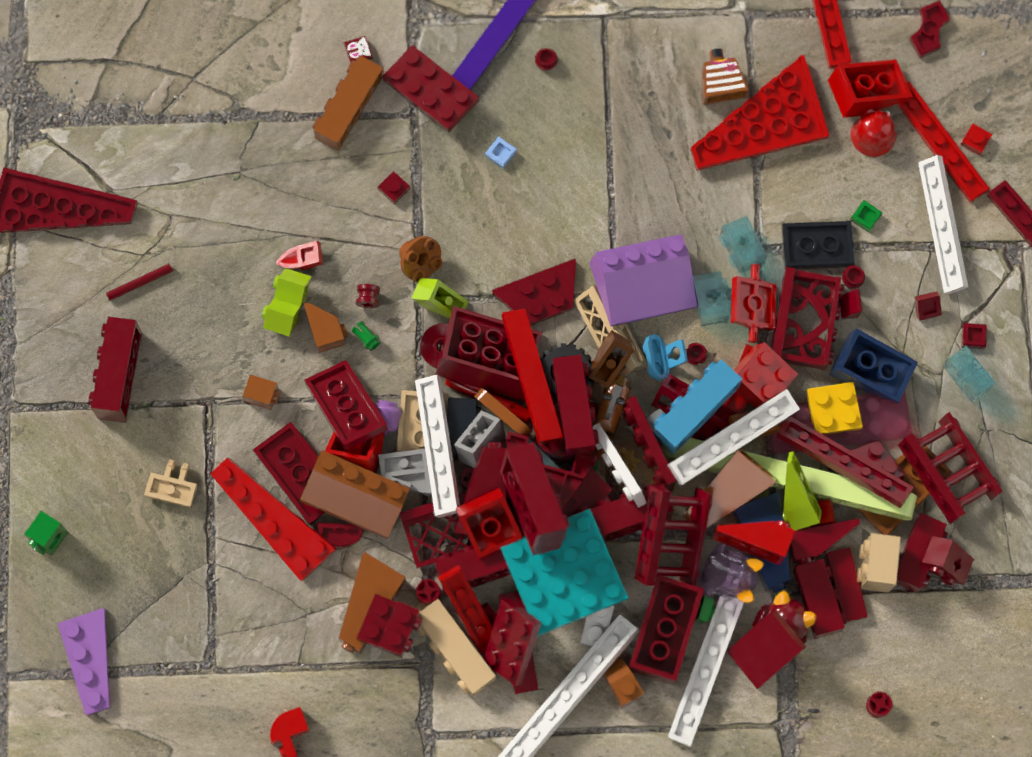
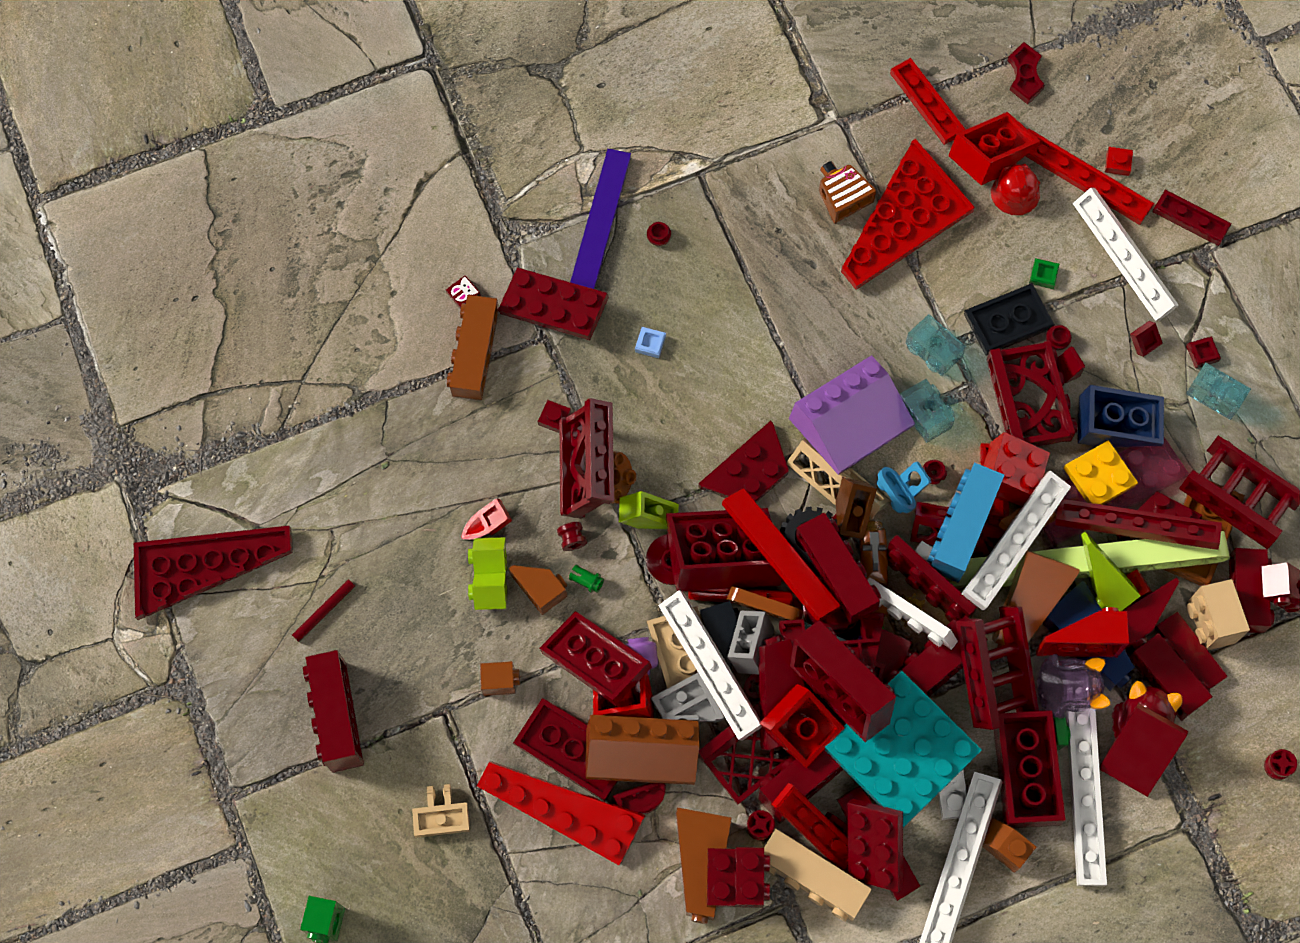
camera: 15 degrees left, 5 degrees down
red plate [731,264,776,343] -> none
none -> dark red fence [559,398,614,519]

